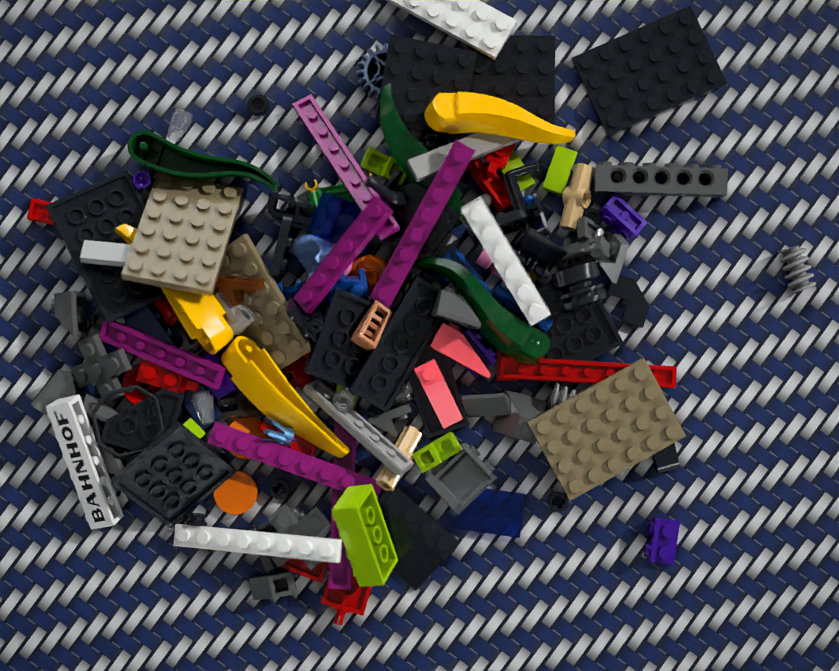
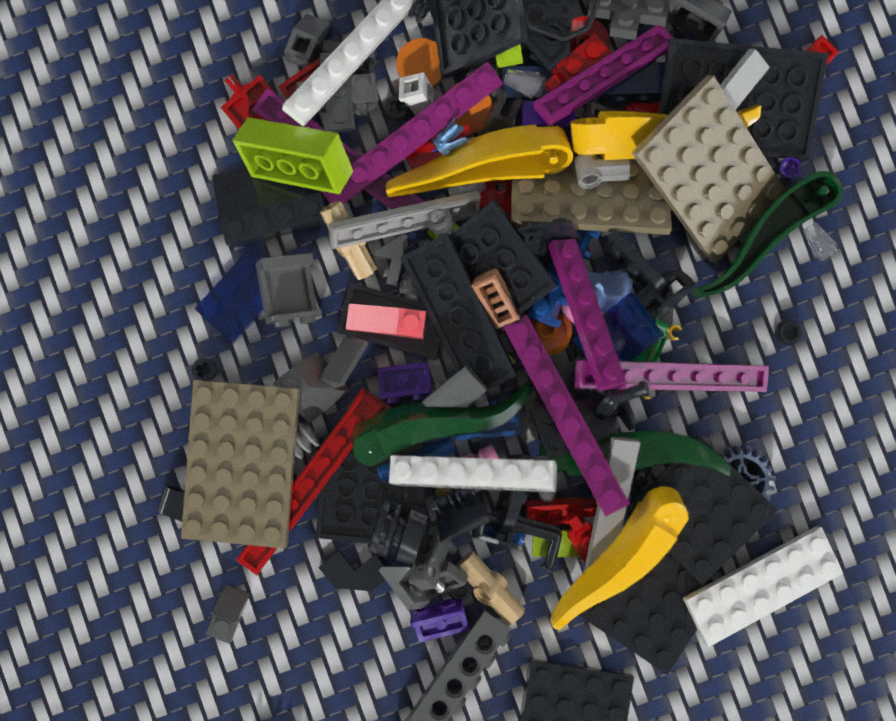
camera: 125 degrees right, 0 degrees up
reddish brown slope [216,275,264,306] -> none
lime slope [360,147,406,186] -> none
lime slope [413,431,462,473] -> none
coral slope [430,322,491,379] -> none
lime slope [542,145,578,196] -> none
dark purple bracket [644,517,680,565] -> none
none -> dark grey slope [206,584,251,644]
none -> white brick [399,72,435,116]

